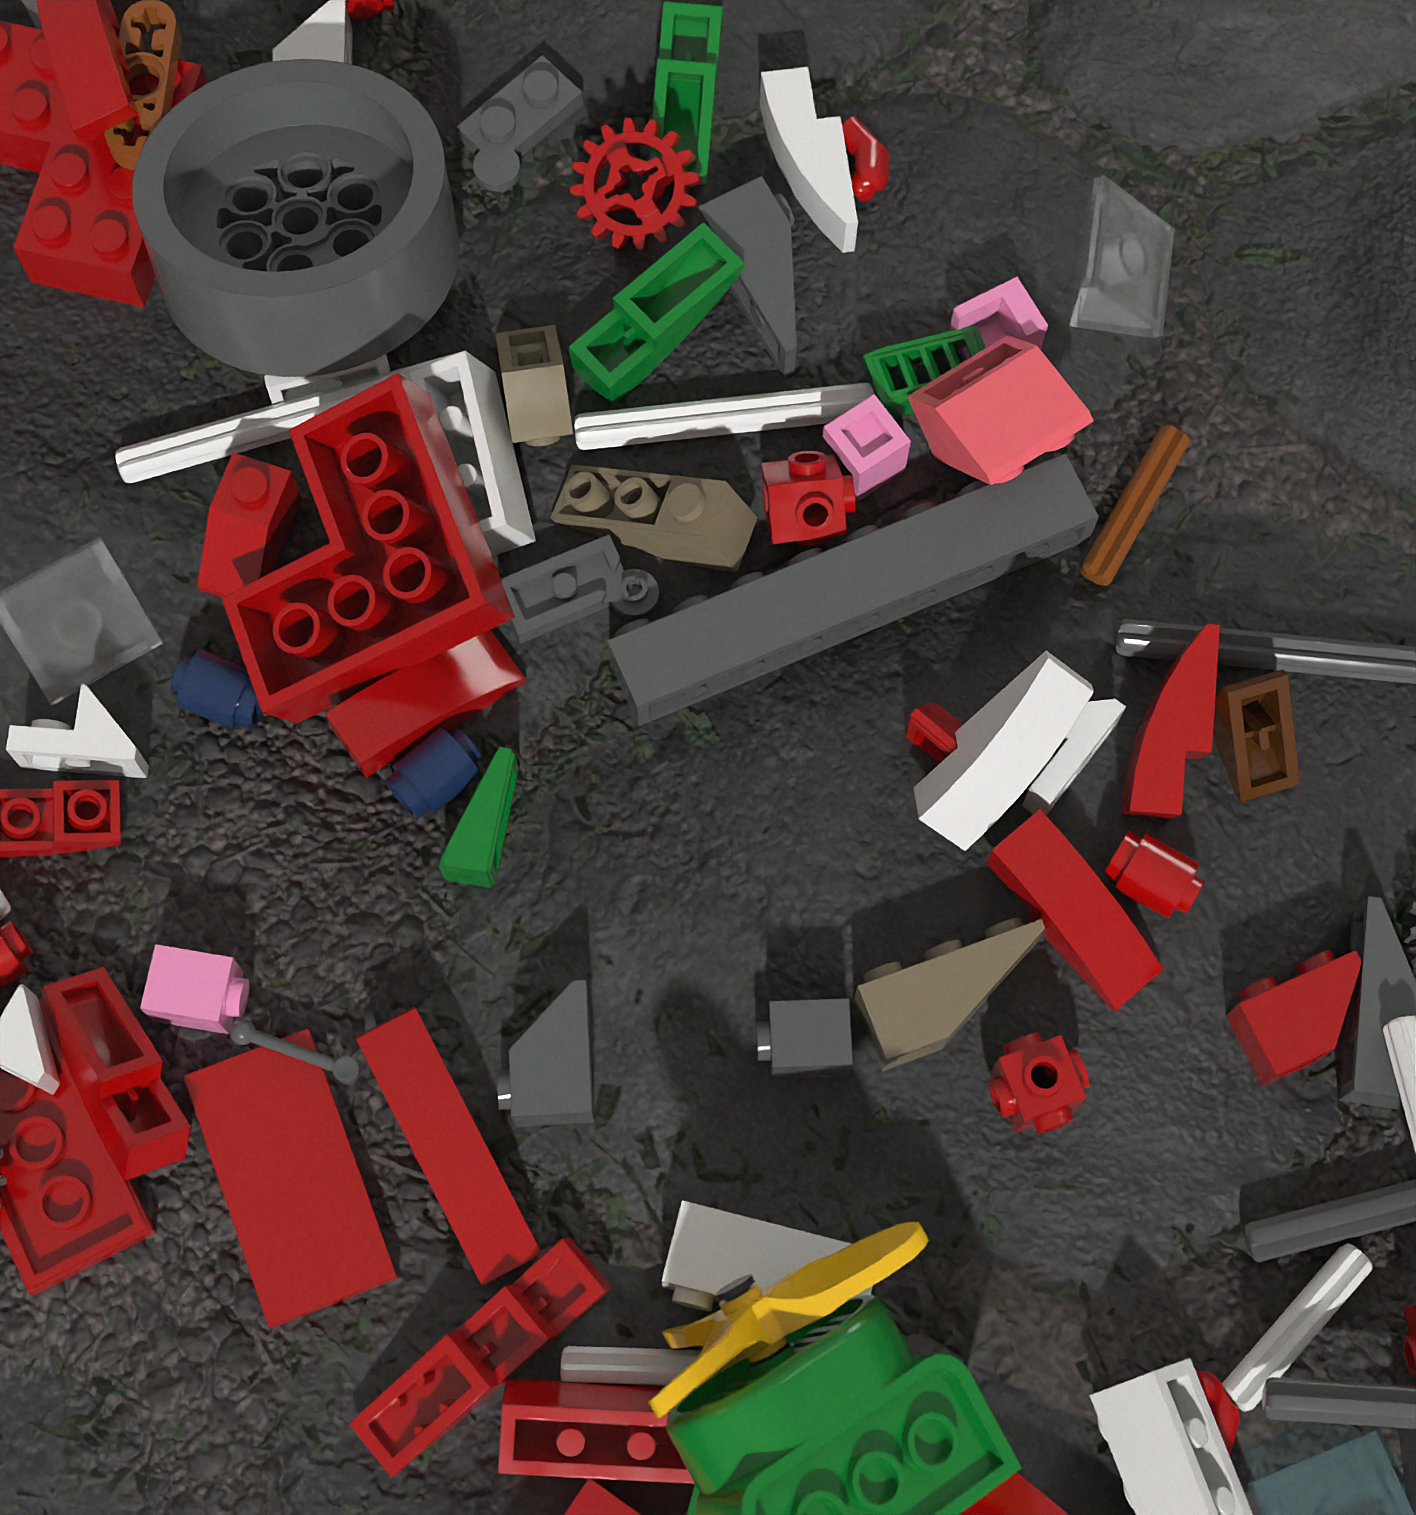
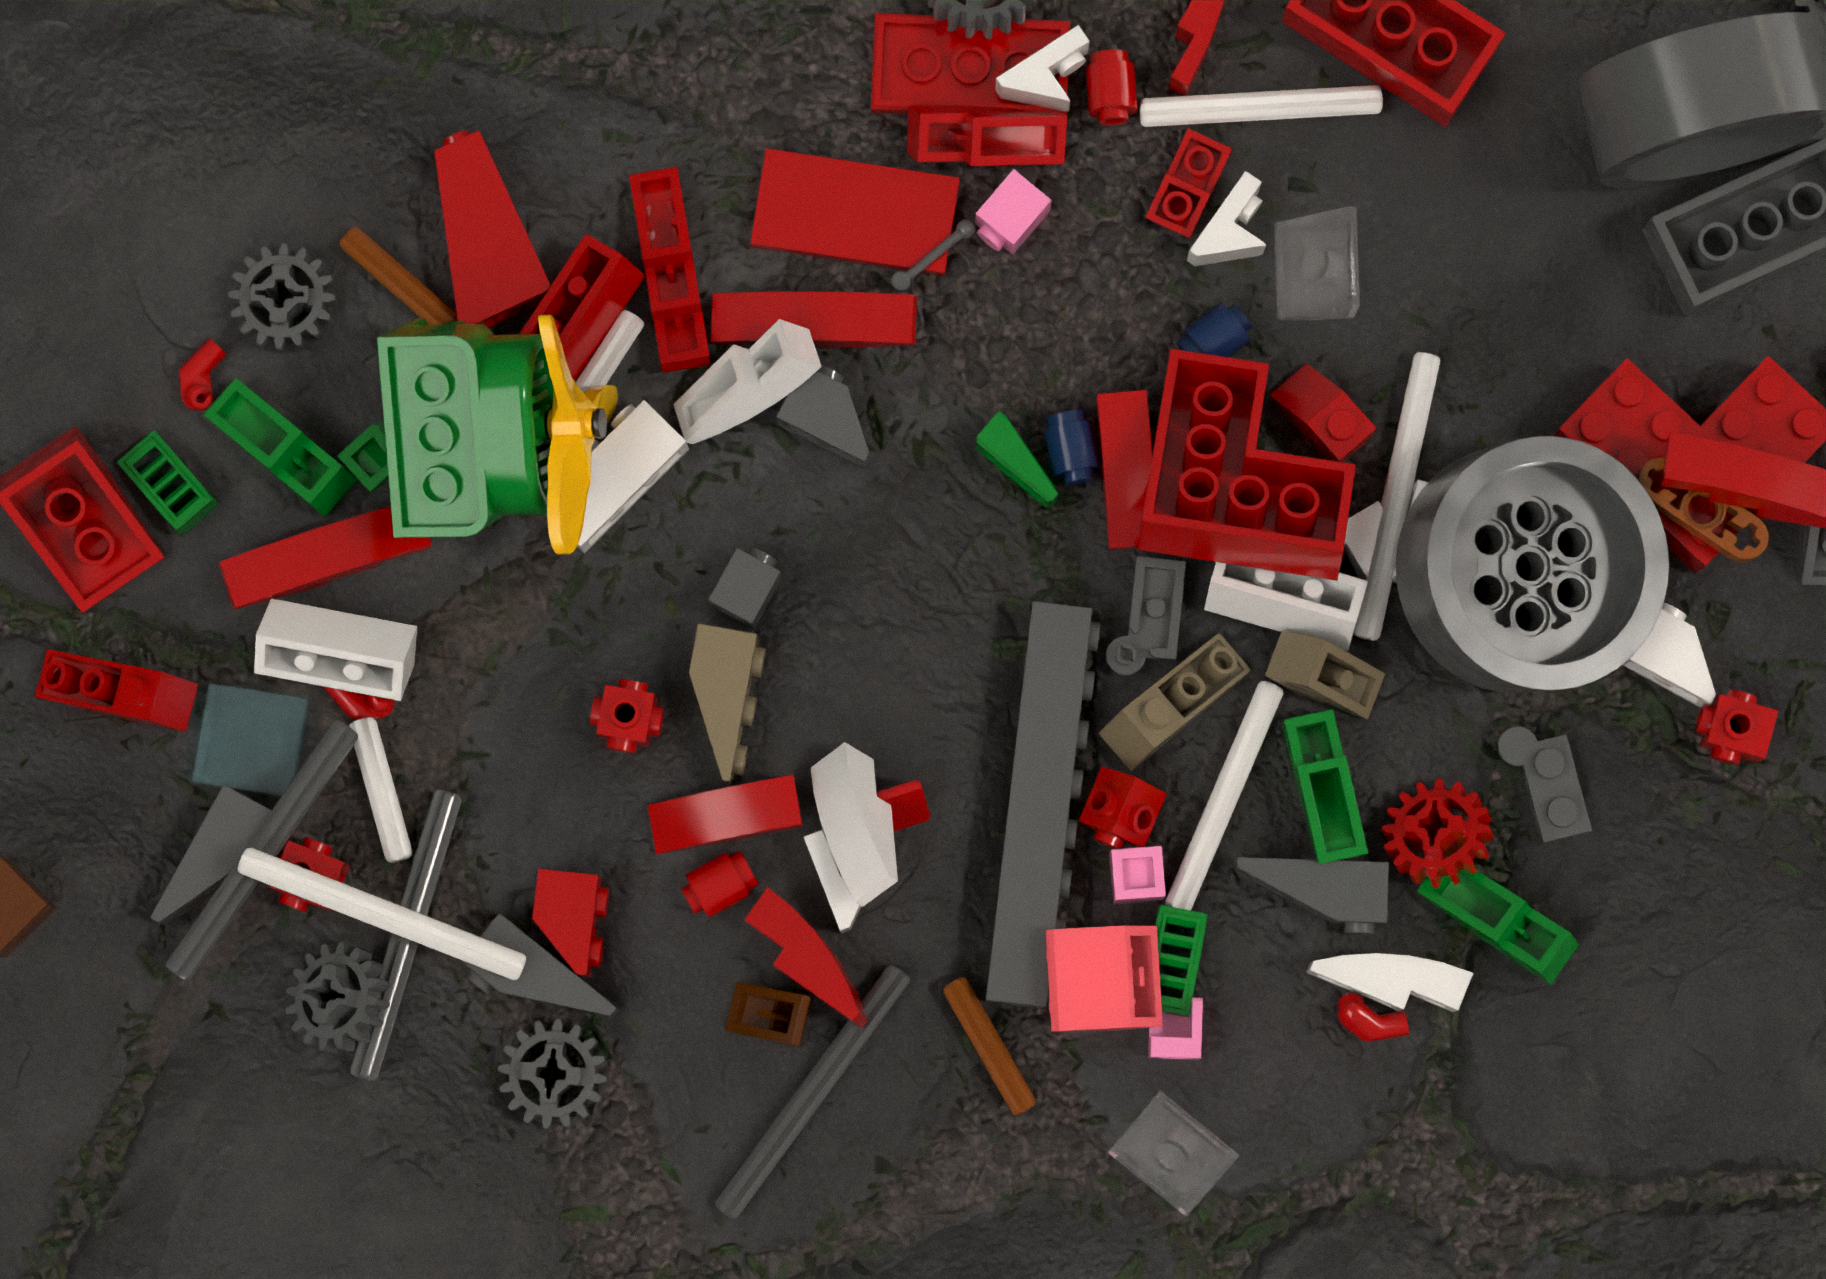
camera: 125 degrees right, 10 degrees up
none -> white slope [673,319,822,444]

